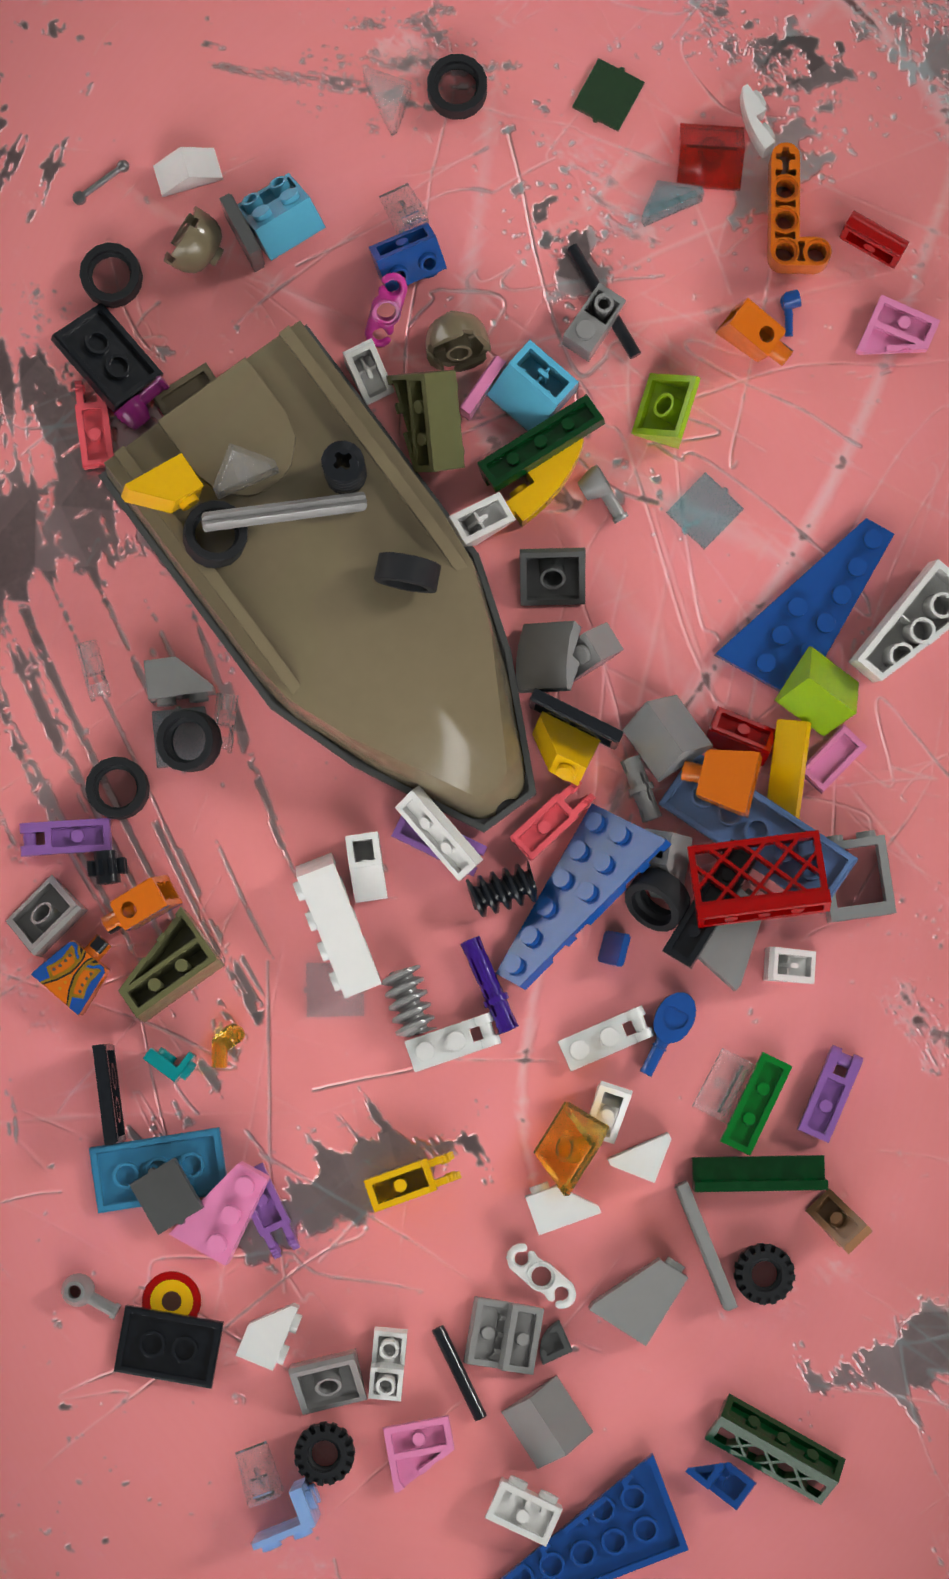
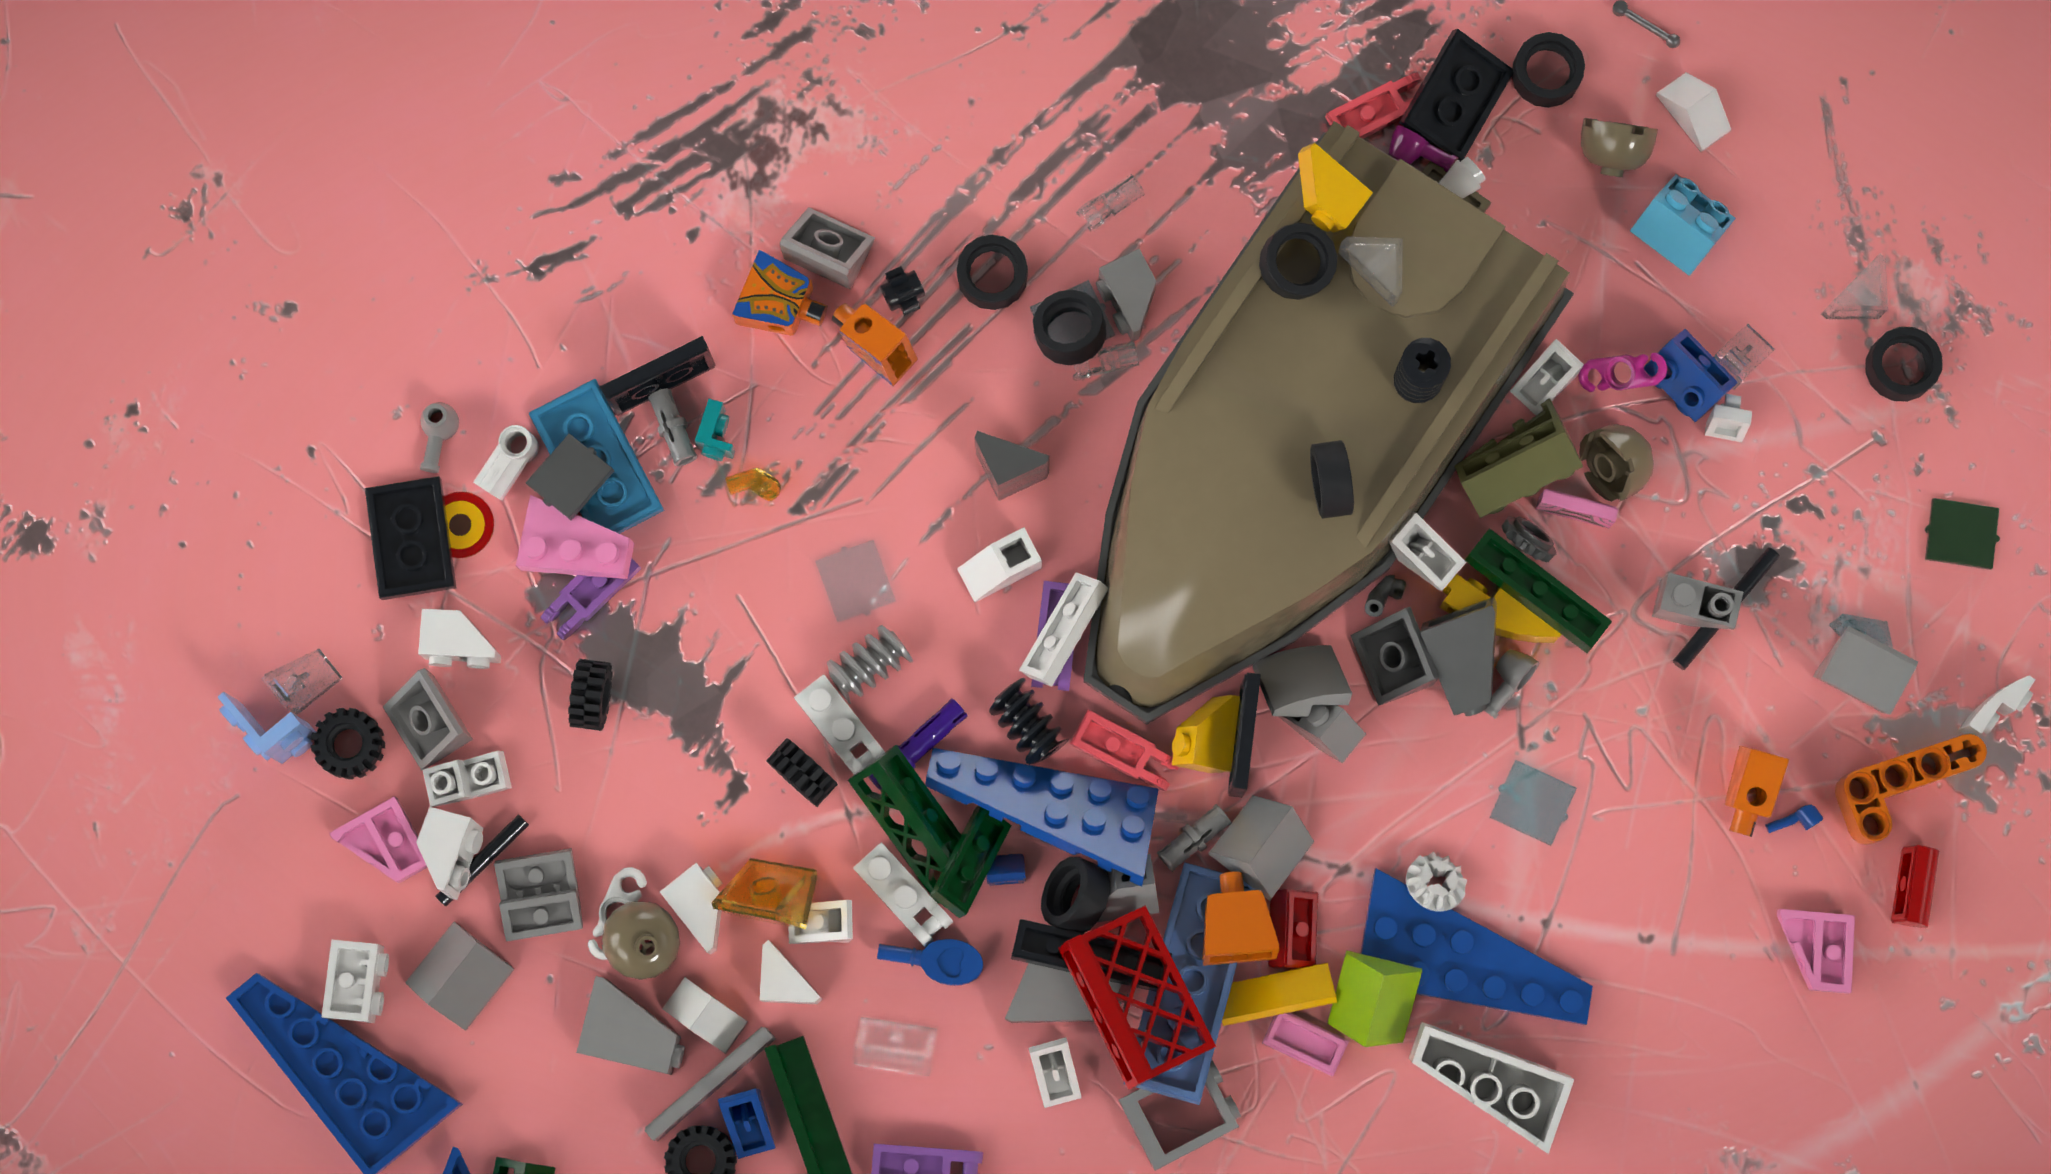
camera: 70 degrees right, 5 degrees down
medium lavender plate [19,818,112,857] -> none
olive wedge [118,907,225,1023] -> none
light grey axle [201,492,367,532] -> none
dark grey tile [219,193,265,272] -> none
white wedge [293,852,382,998] -> none
yellow hinge [363,1151,462,1213] -> none
medium azure slope [487,340,579,431] -> none
dark grey tile [540,1320,573,1365] -> none
lime slope [631,373,701,449] -> none
clear red slope [676,123,745,191] -> none
green plate [720,1052,793,1156] -> none
none -> white slope [416,807,484,900]
none -> white piece [473,425,539,501]
none -> black tyre [568,659,613,731]
none -> dark tan cylinder [602,901,680,980]
none -> light grey pin [648,388,697,466]
none -> white slope [662,977,748,1054]
none -> blue slope [718,1088,776,1159]
none -> black tyre [766,738,838,807]
none -> dark green fence [848,745,961,904]
none -> dark green tile [930,806,1012,918]
none -> dark grey slope [975,431,1049,501]
none -> dark grey arm [1365,575,1406,617]
none -> white gear [1406,852,1467,911]
none -> dark grey slope [1420,597,1497,716]
none -> white cone [1439,157,1486,199]
none -> dark grey gear [1502,516,1557,562]
none -> white tile [1705,394,1752,443]
none -> light grey slope [1813,626,1918,715]

